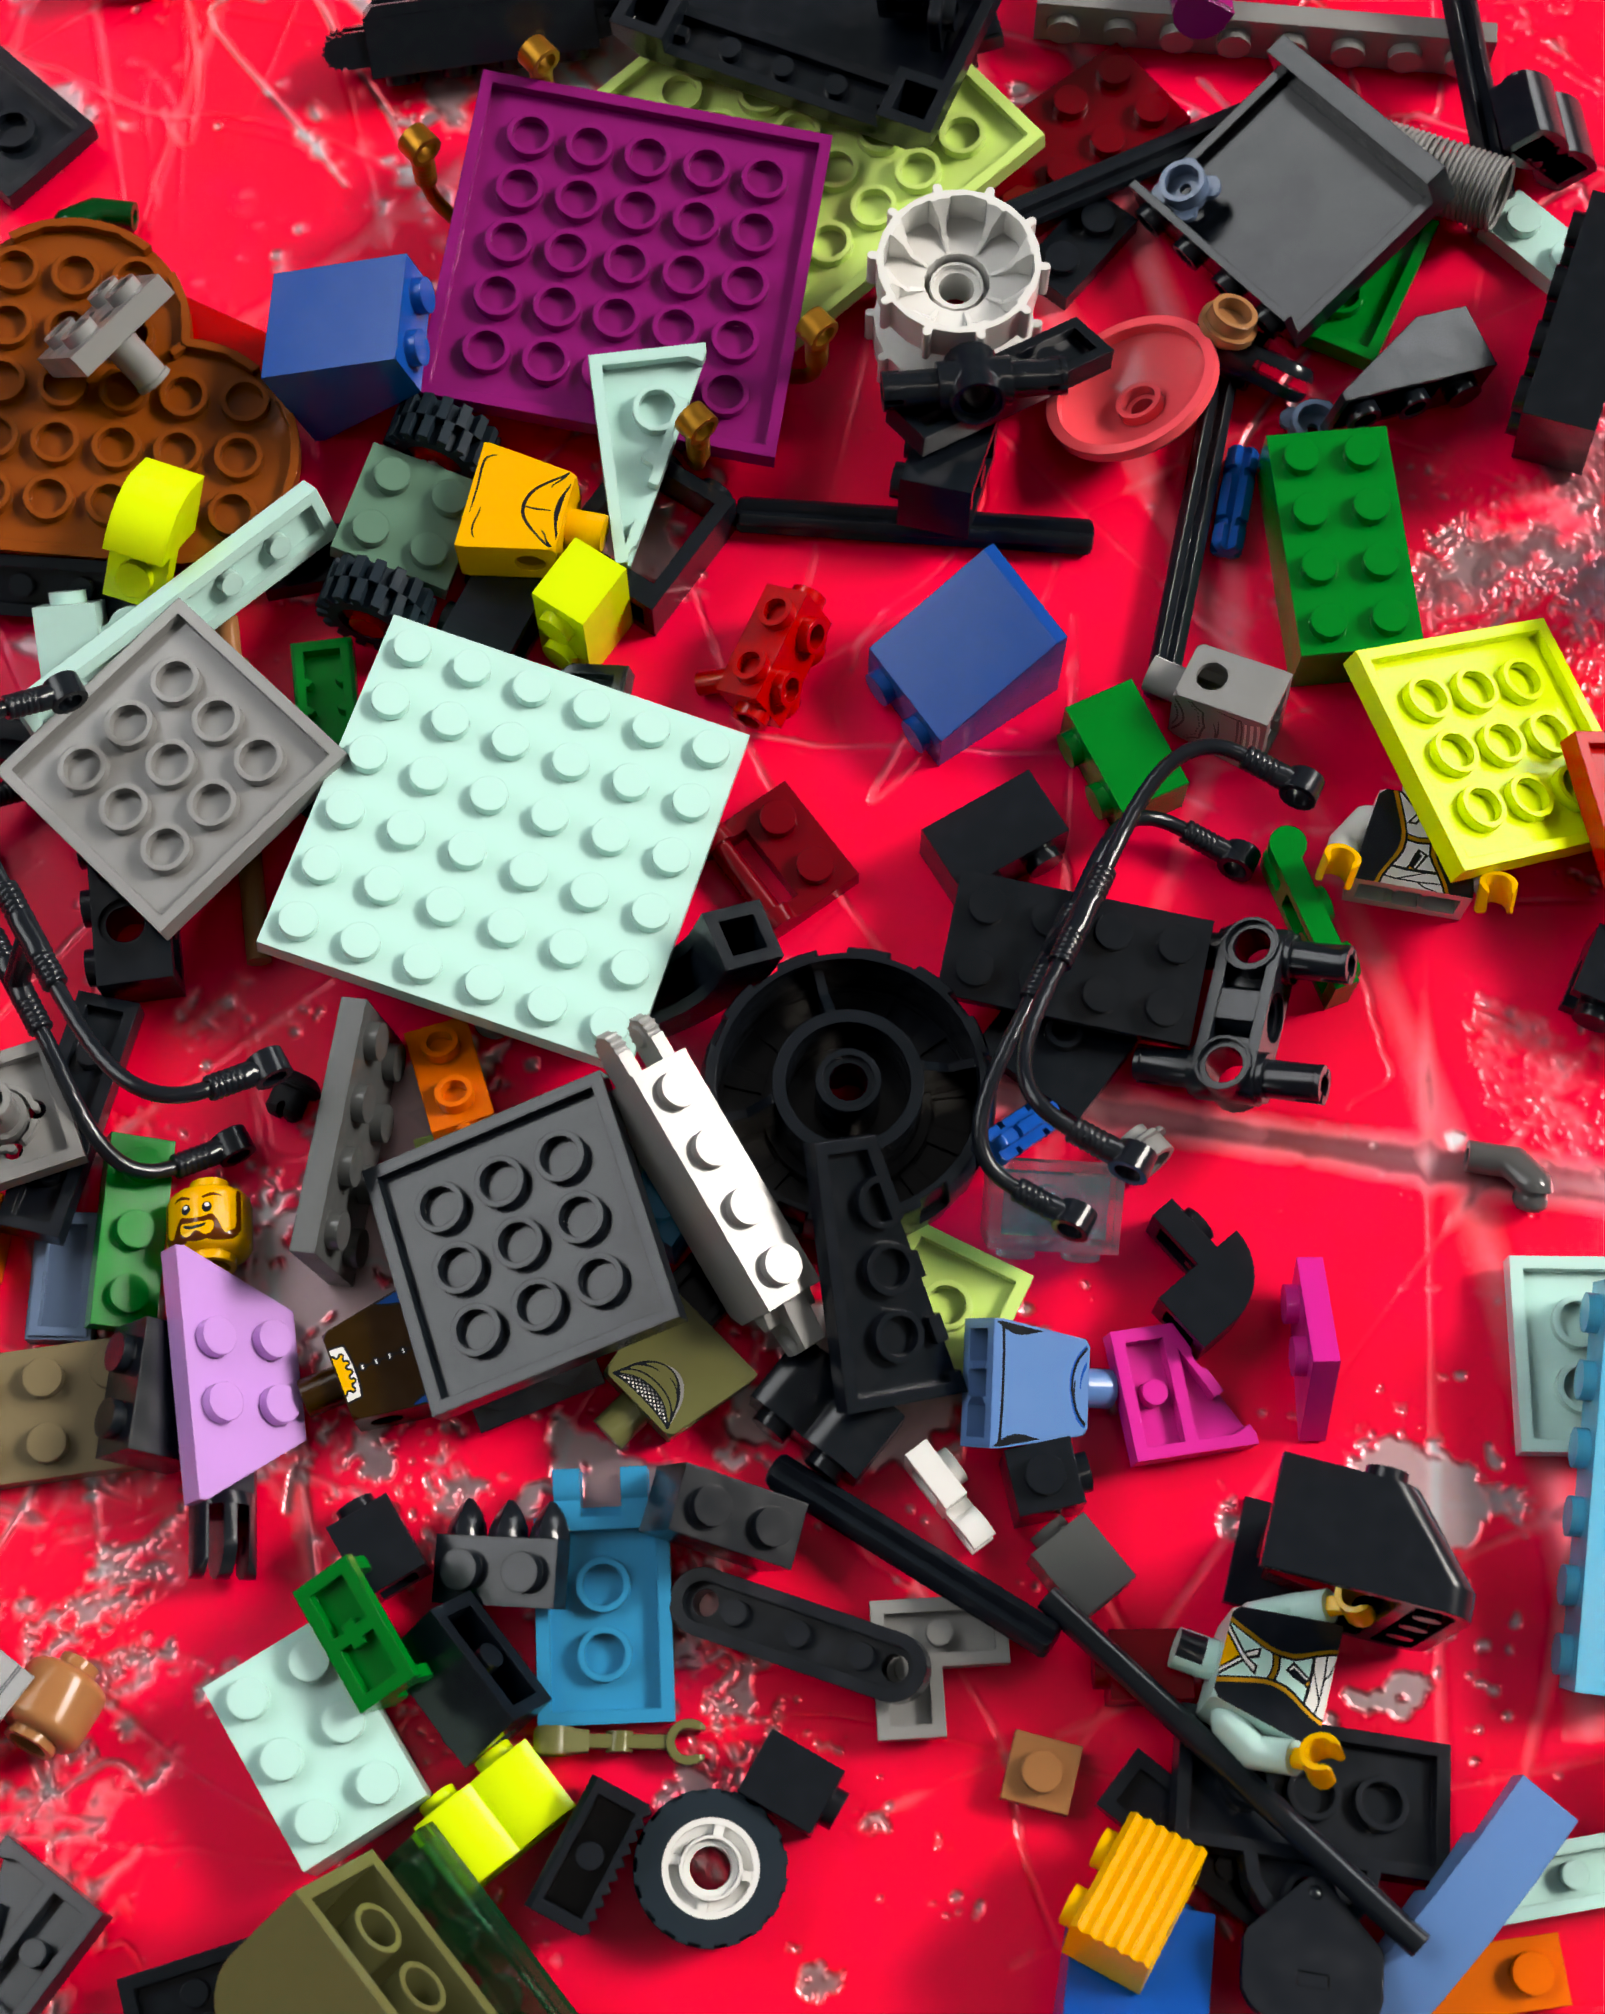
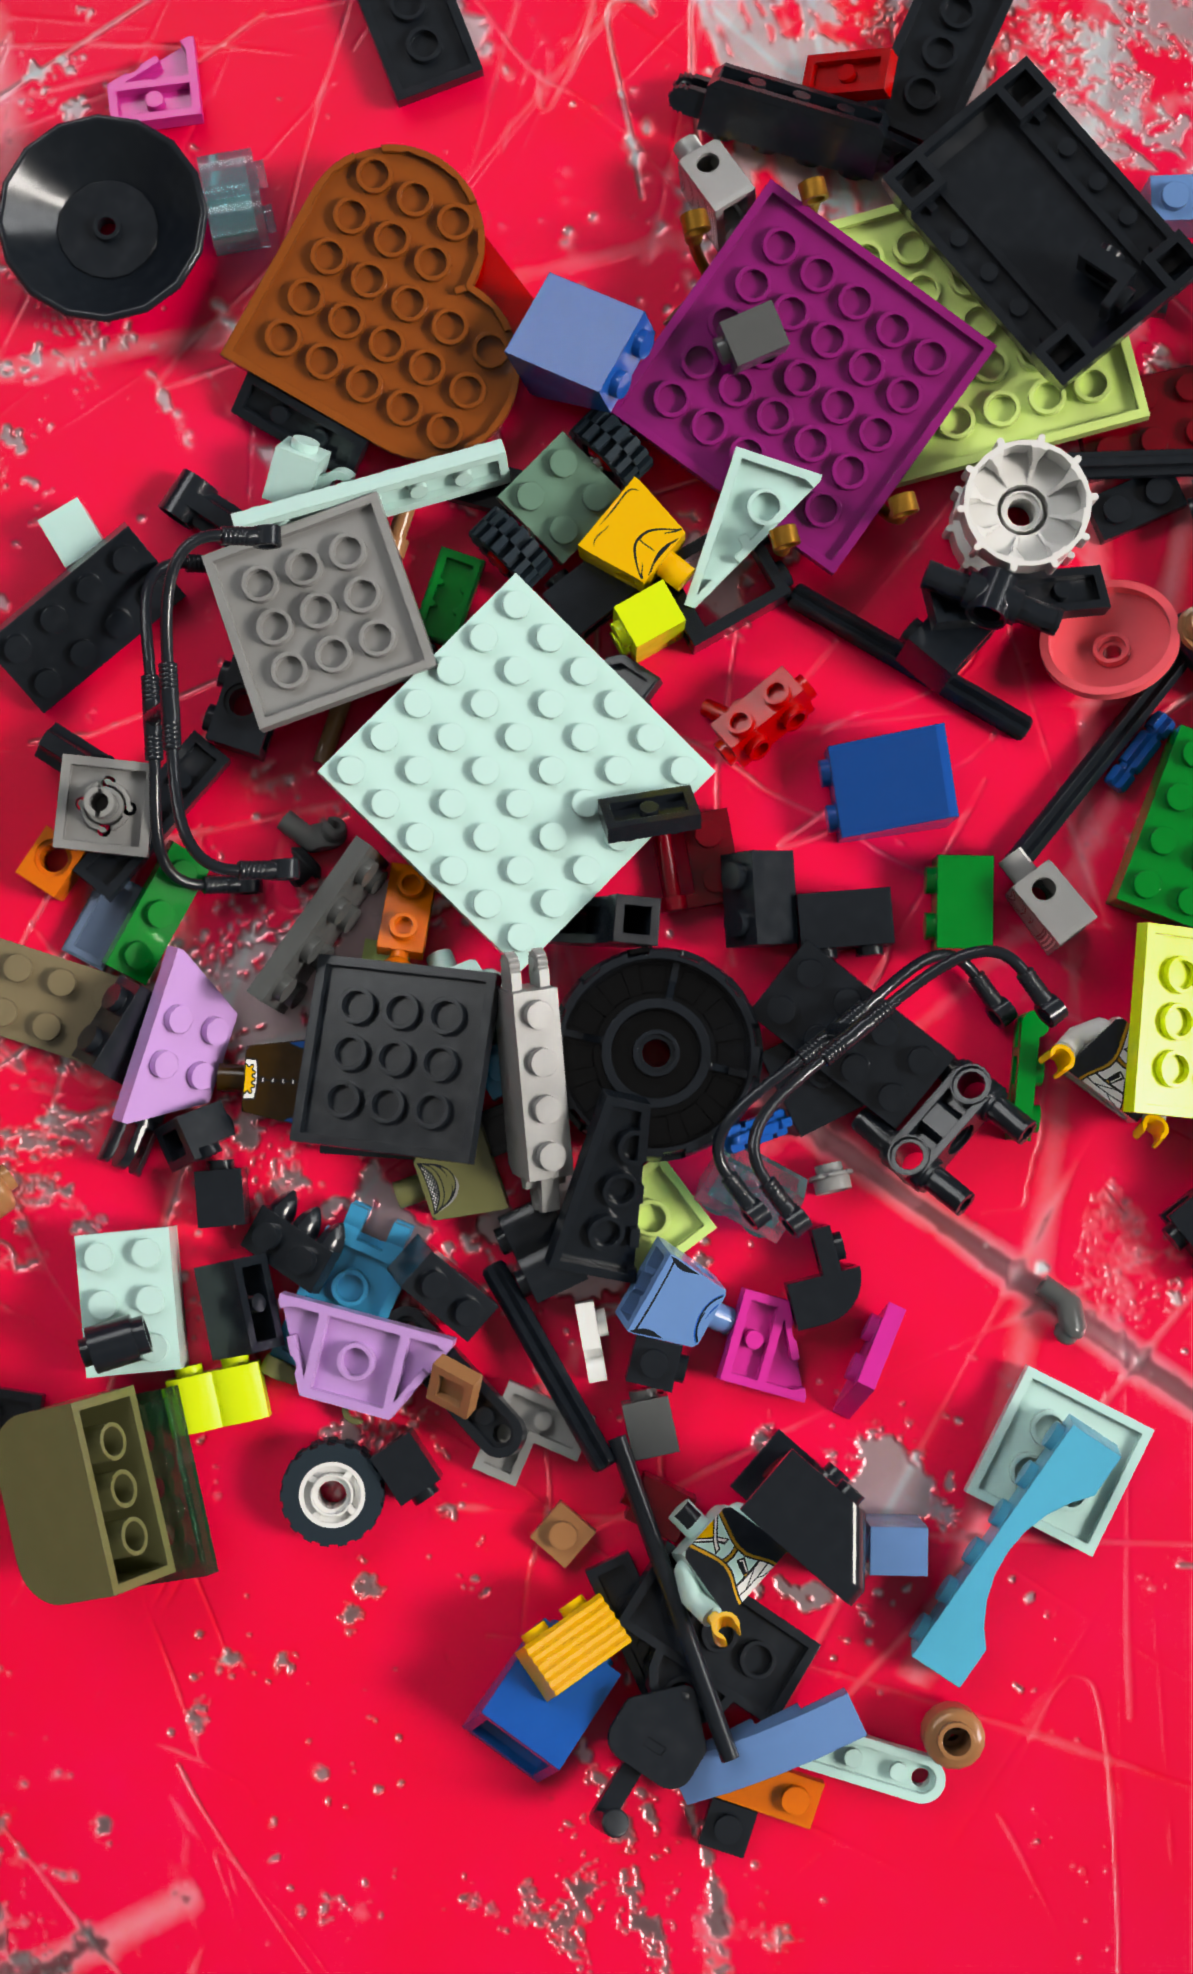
camera: 25 degrees right, 15 degrees up
light grey plate [37,273,175,395] -> none
dark green arm [53,197,139,232] -> none
neon yellow brick [102,457,205,605] -> none
yellow head [166,1177,254,1274] -> none
green hinge [293,1554,434,1714] -> none
black brick [524,1775,652,1936] -> none
none -> black brick [78,1314,153,1374]
none -> black brick [154,1100,235,1173]
none -> dark grey arm [277,811,347,853]
none -> lavender wing [278,1291,457,1420]
none -> medium nougat plate [426,1354,483,1420]
none -> black plate [598,785,701,844]
none -> light grey torso [673,134,756,252]
none -> dark grey brick [712,300,790,375]
none -> black brick [720,850,799,948]
none -> medium blue brick [865,1514,928,1576]

